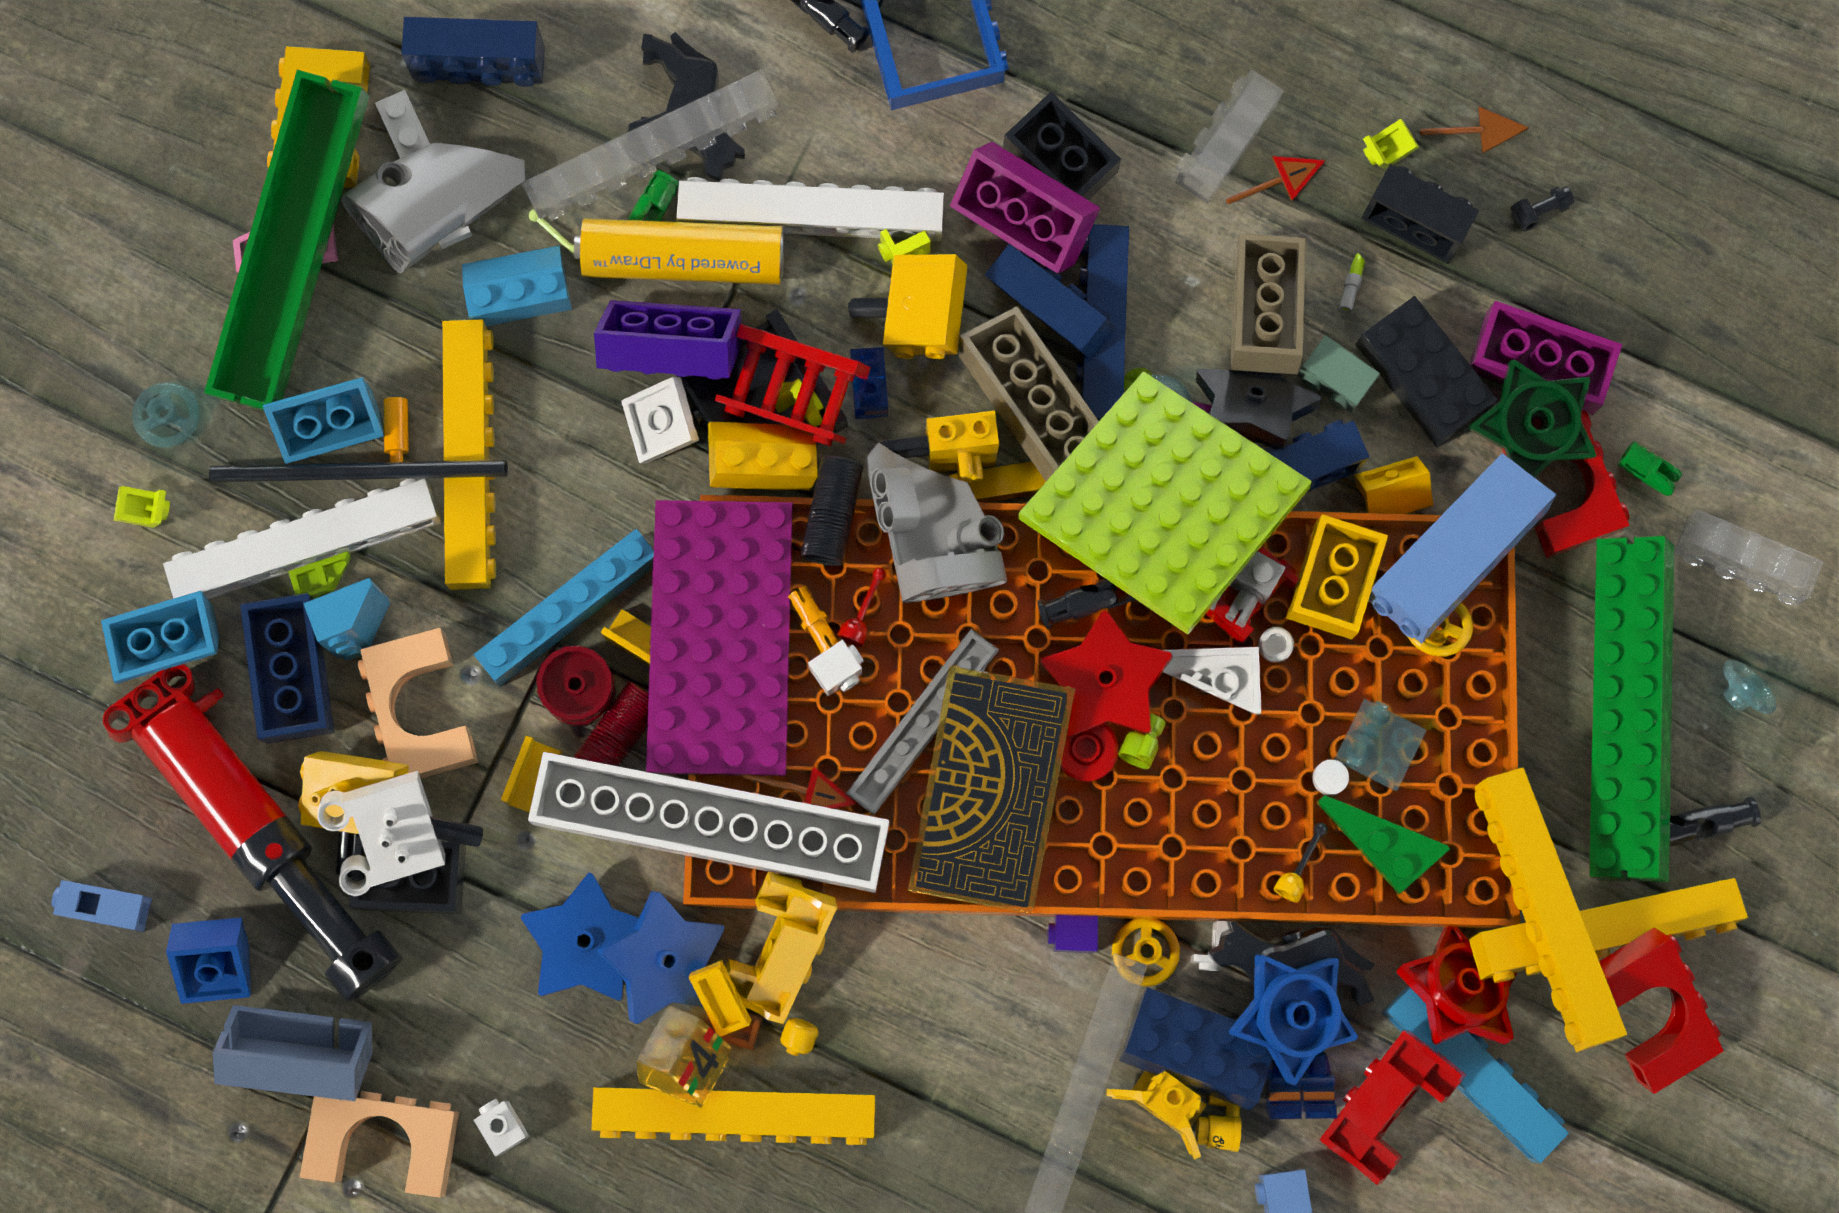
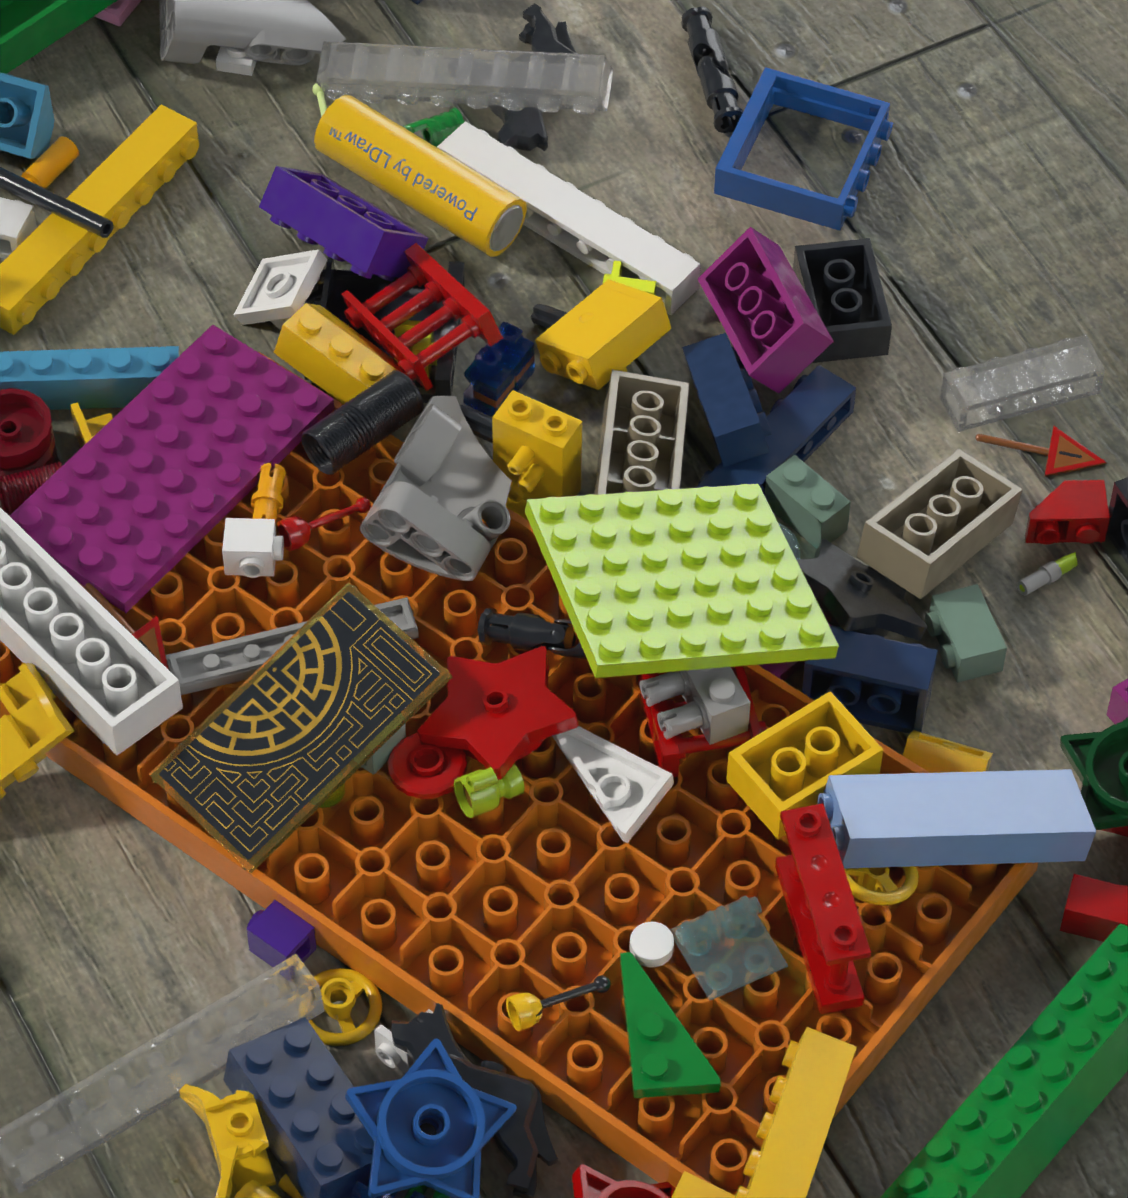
camera: 40 degrees right, 25 degrees down
dark azure slope [462,245,572,326] -> none
white tile [1258,627,1294,663] -> none
black brick [1356,296,1497,448] -> none
none -> sand green brick [765,455,851,549]
none -> red fence [775,803,871,1014]
none -> red slope [1025,480,1110,545]

